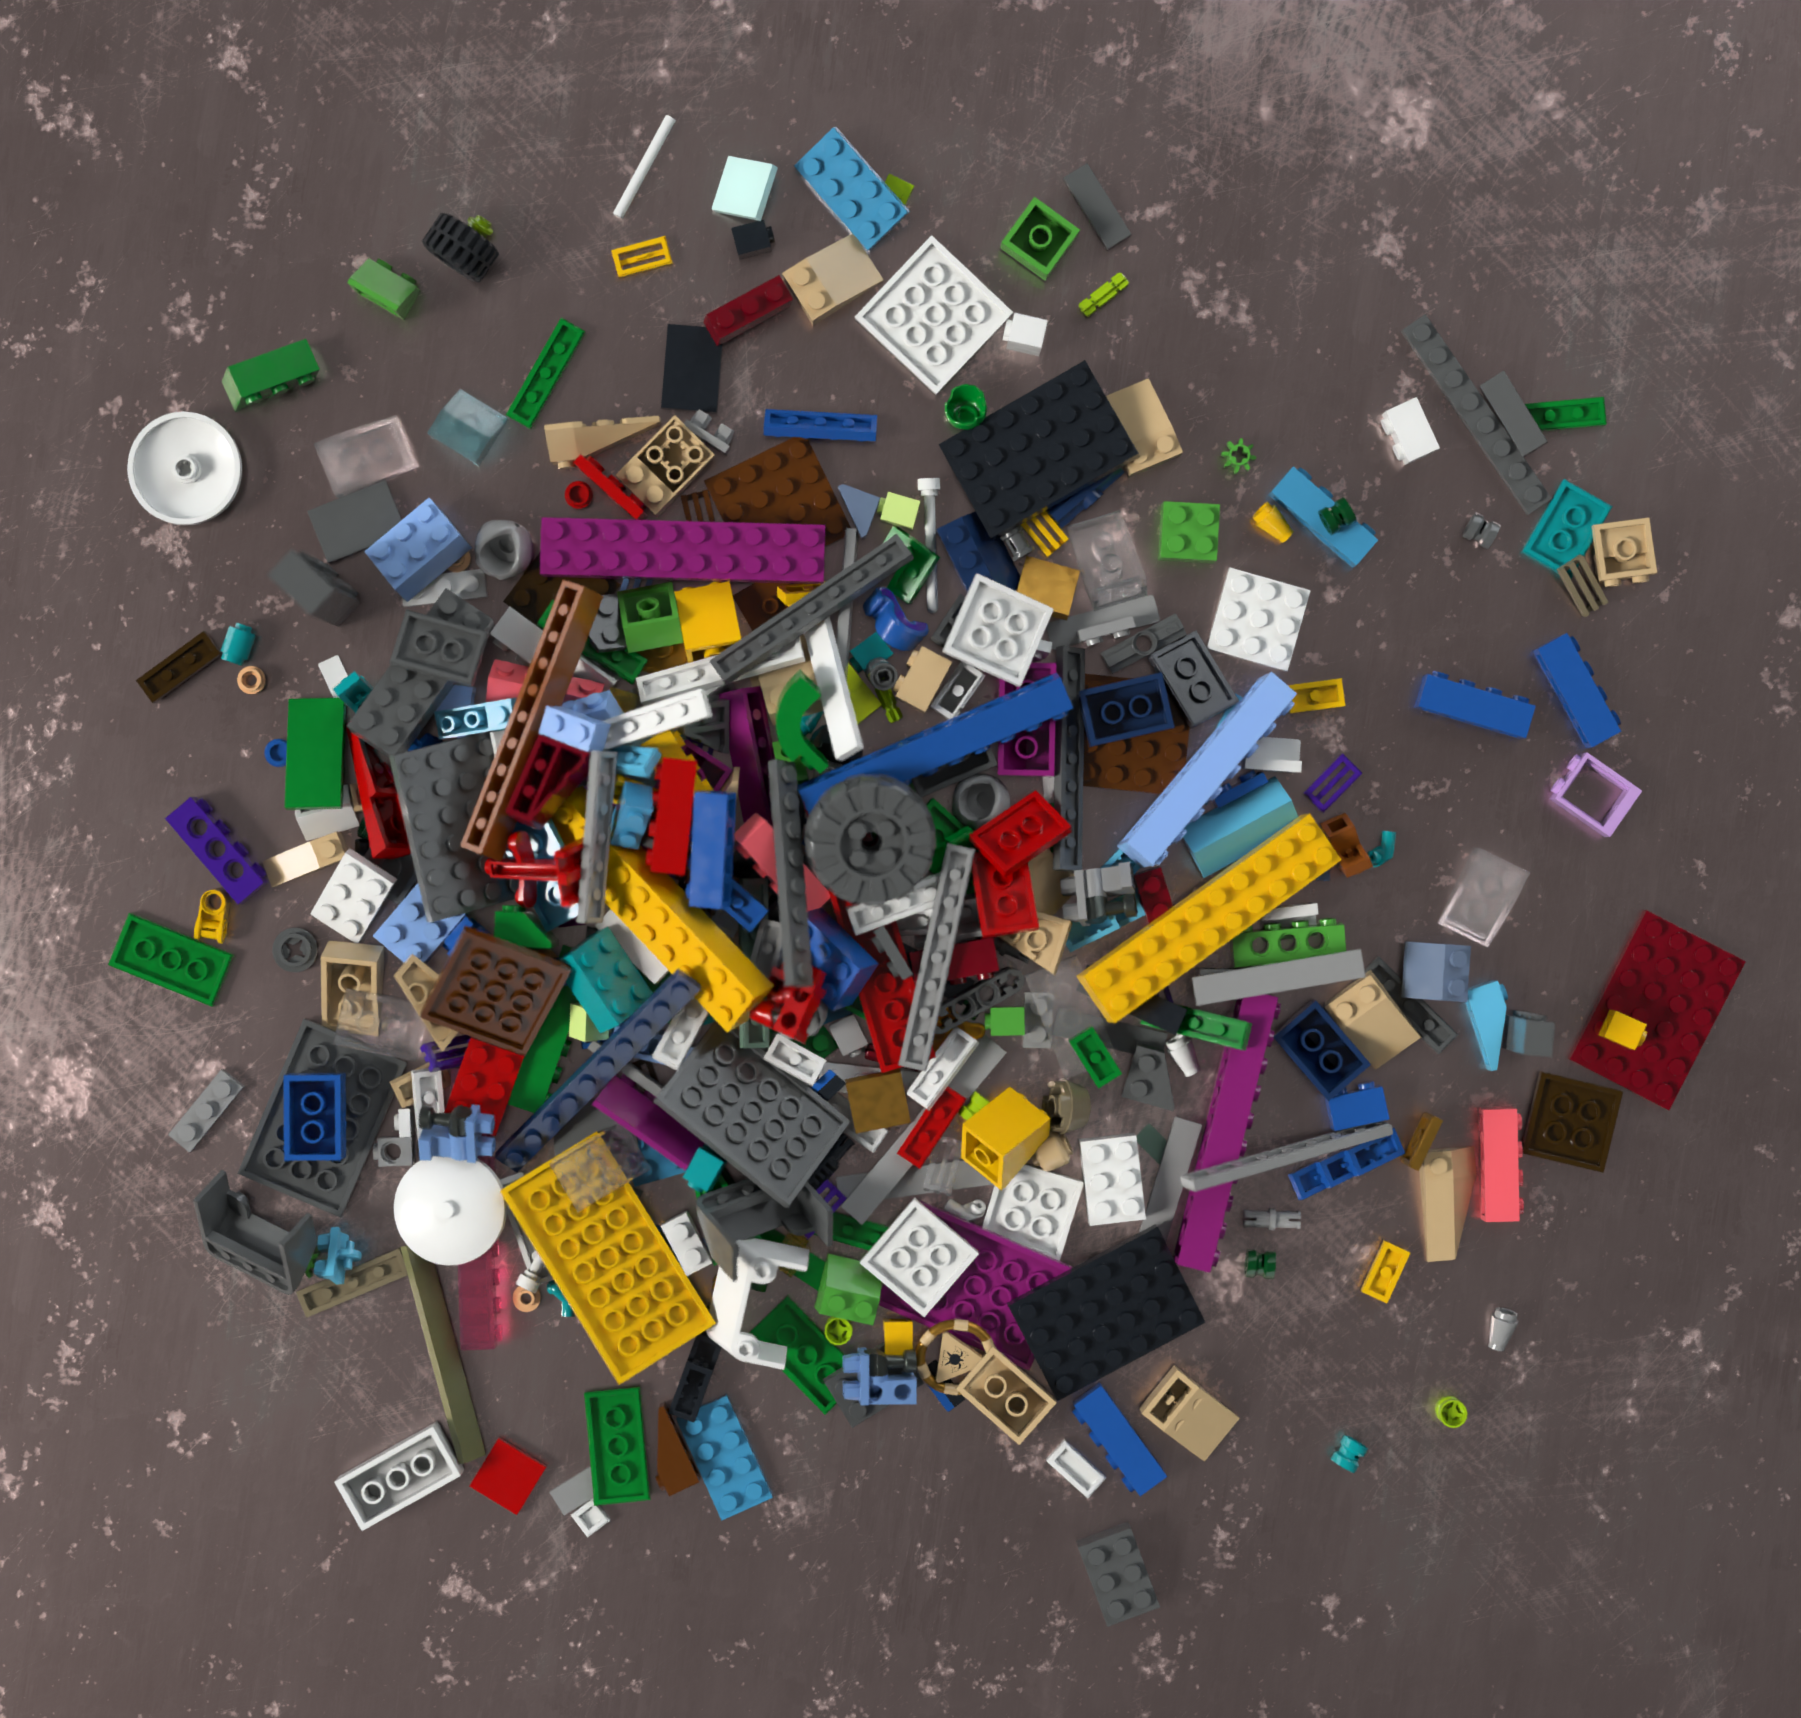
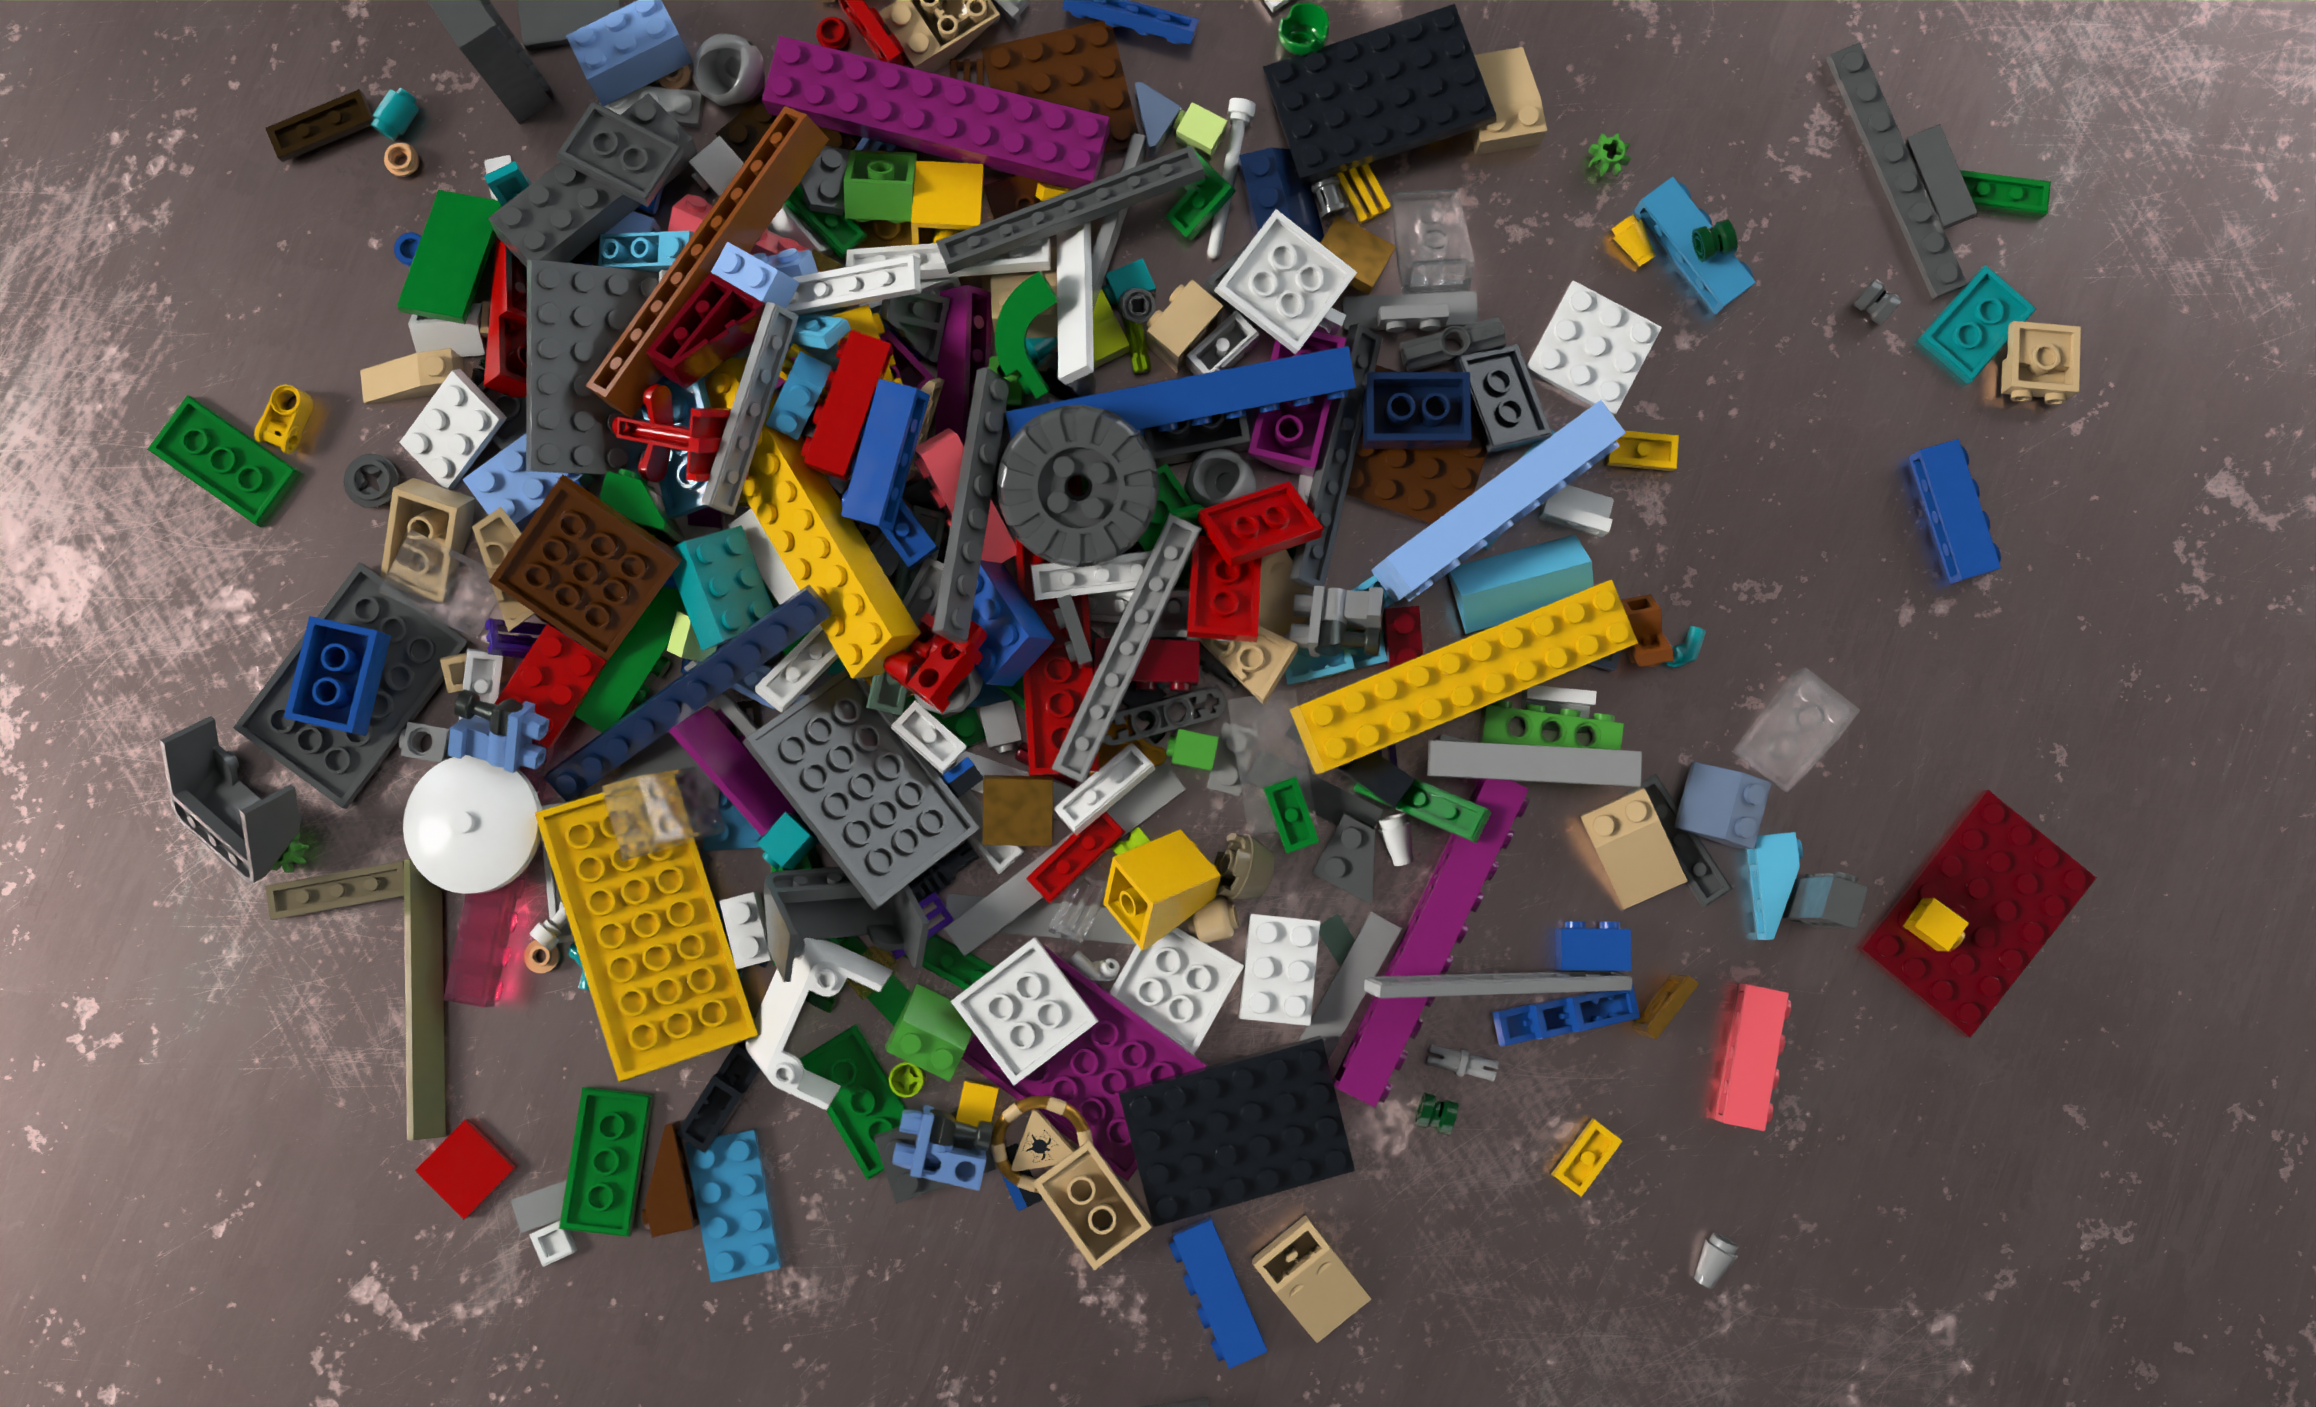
camera: 10 degrees right, 5 degrees down
dark purple brick [165,797,269,904] -> none
light grey plate [168,1069,245,1152] -> none
medium azure hips [314,1227,362,1285] -> none
white brick [334,1421,465,1531] -> none
white plate [394,1107,414,1137] -> none
blue animal [863,587,929,651] -> none
dark blue piece [1046,467,1125,529] -> none
white tile [1046,1439,1106,1498] -> none
bright green brick [1158,501,1220,564] -> none
blue plate [1212,769,1268,808] -> none
dark blue slope [1274,998,1371,1101] -> none
dark purple tile [1302,753,1362,813] -> none
teal wheel [1330,1434,1368,1473] -> none
white brick [1381,397,1440,465] -> none
blue brick [1414,671,1536,739] -> none
tan wedge [1419,1146,1476,1262] -> none
lime wheel [1435,1396,1468,1428] -> none
dark brown plate [1522,1071,1623,1173] -> none
lavender window [1550,752,1642,837] -> none
dark tan tile [1556,554,1608,617] -> none

